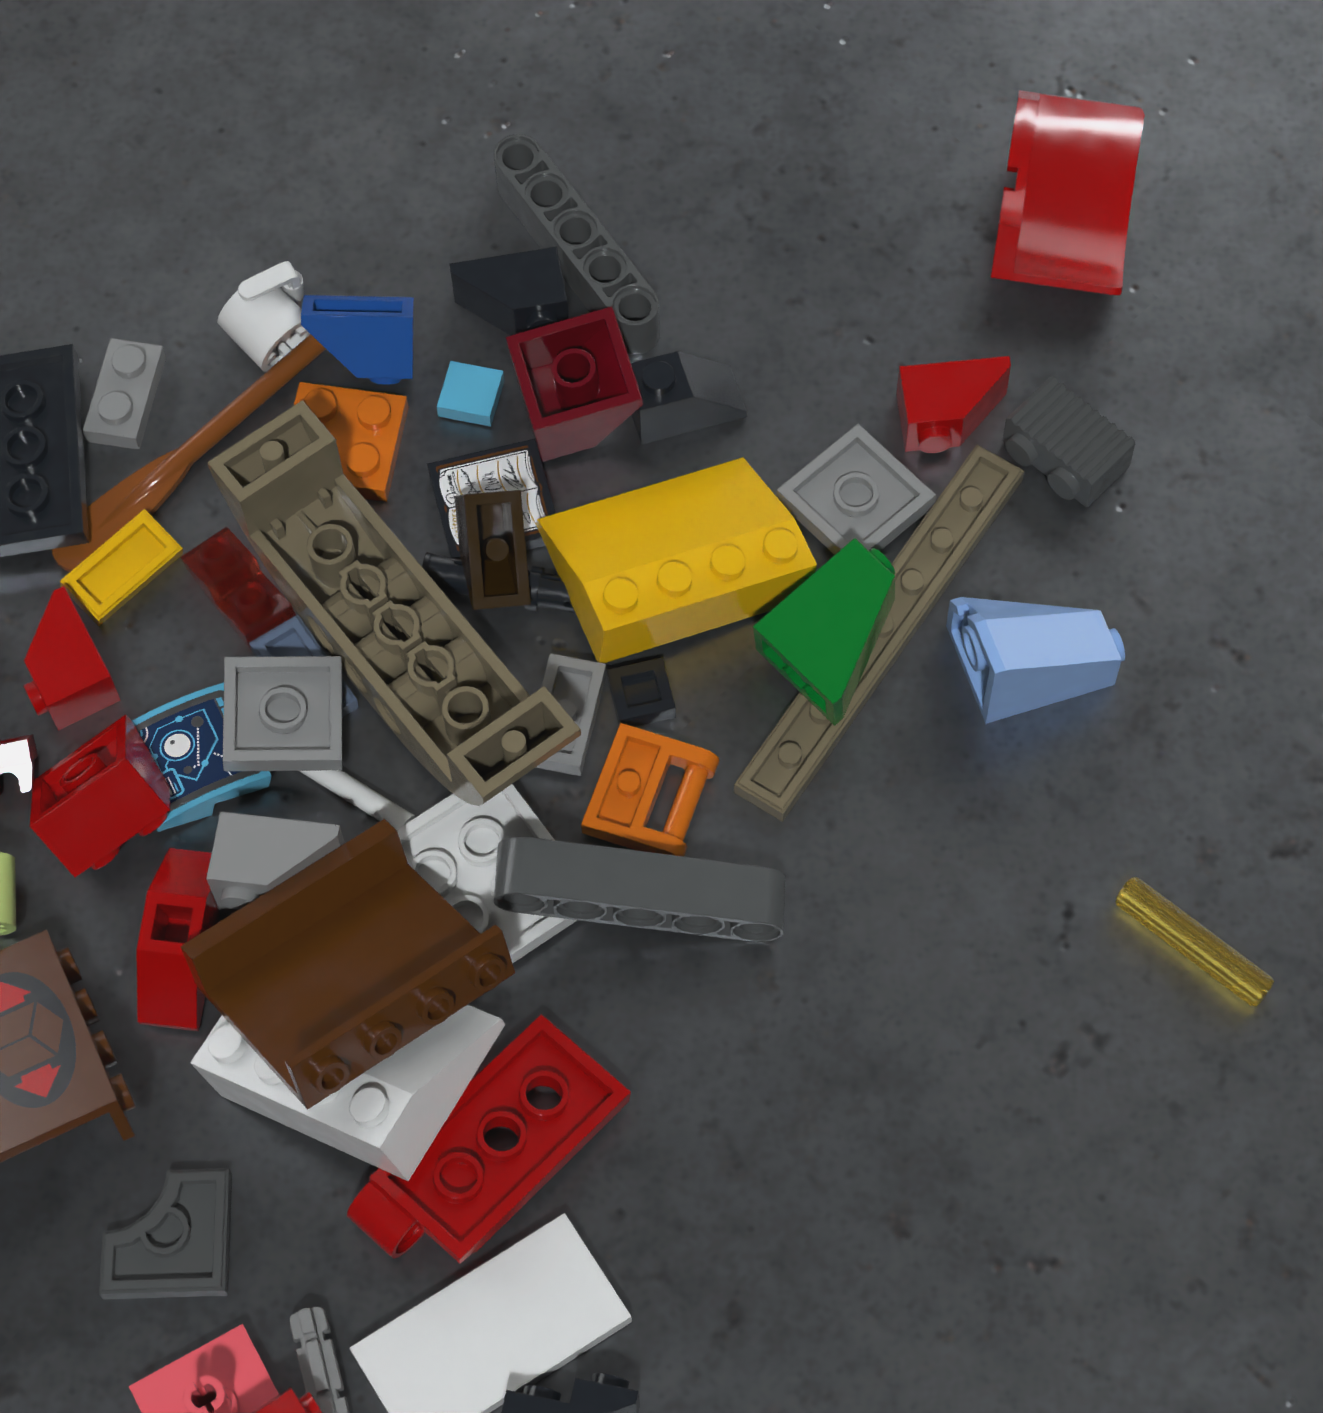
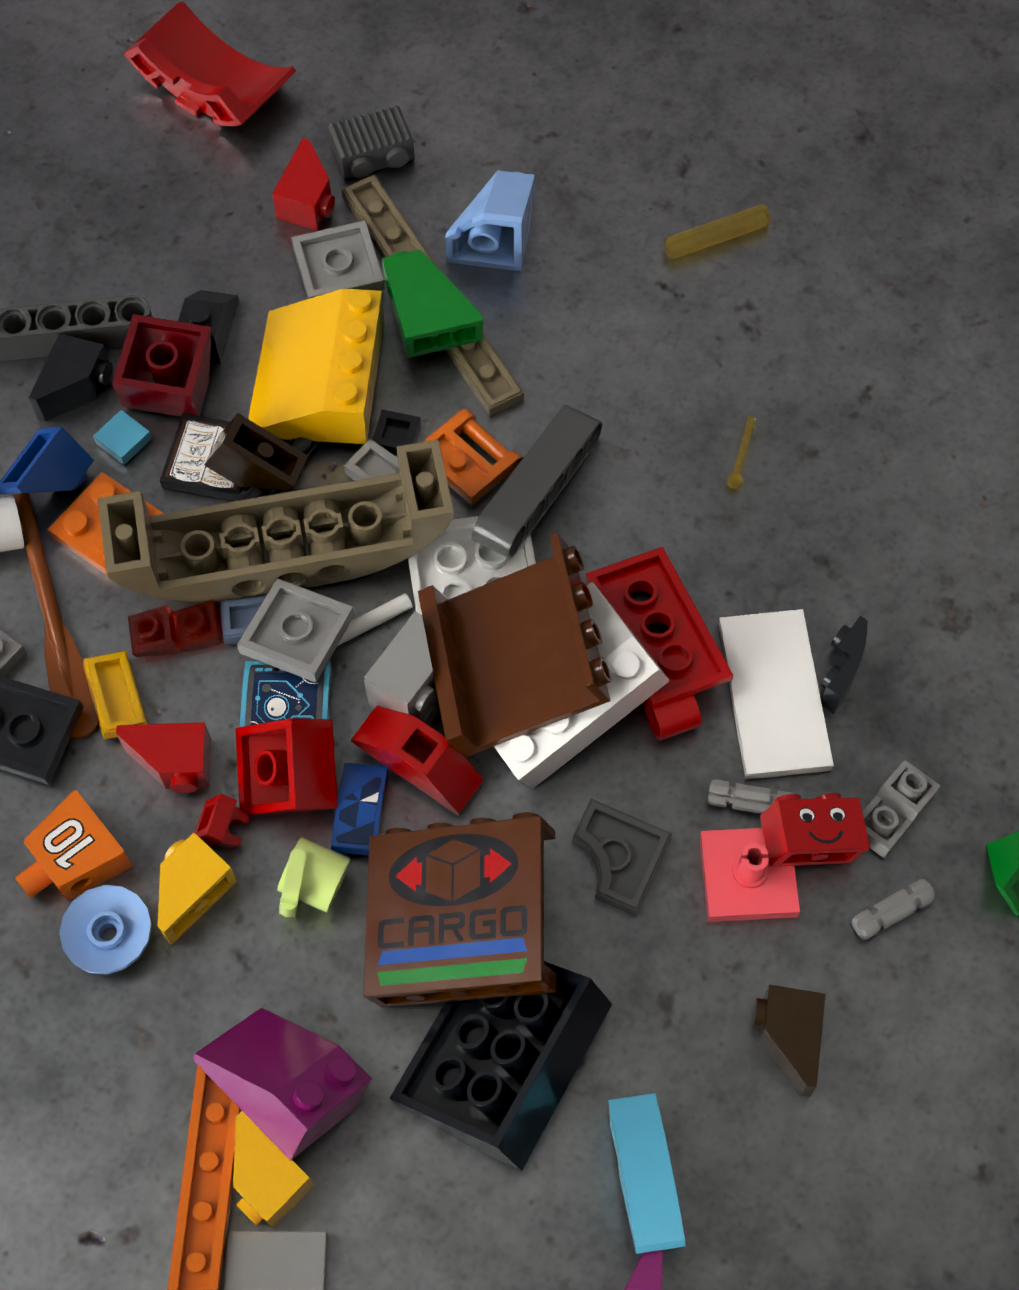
camera: 65 degrees left, 0 degrees up
none -> slope [331,763,388,855]
none -> clear yellow hinge [727,415,756,488]

